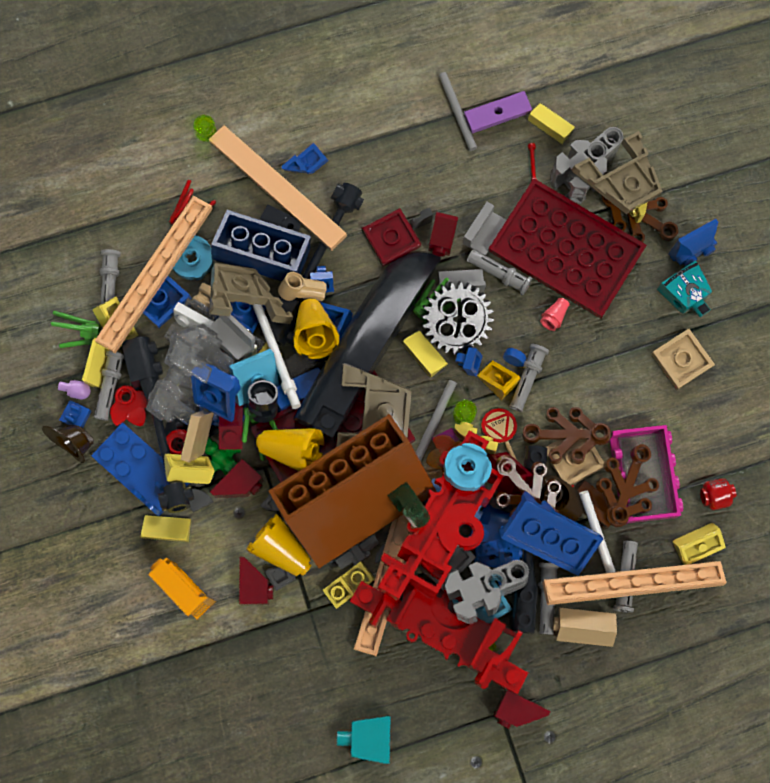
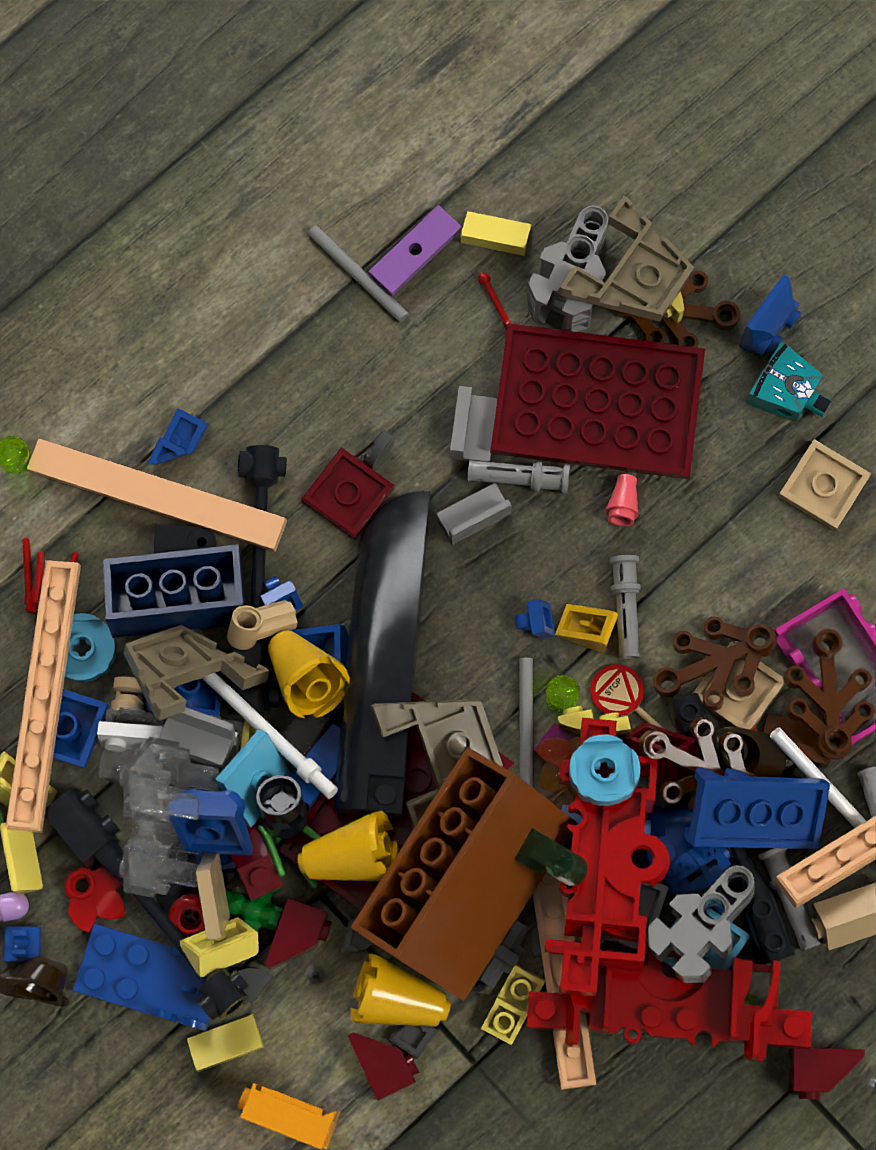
camera: 20 degrees left, 0 degrees up
light grey pin [93,351,125,421] -> none
light yellow slope [402,330,448,378] -> none
bright green plant [413,278,461,322] -> none
gear [421,281,494,354] -> none
dark red slope [428,212,458,257] -> none
blue tile [503,348,527,367] -> none

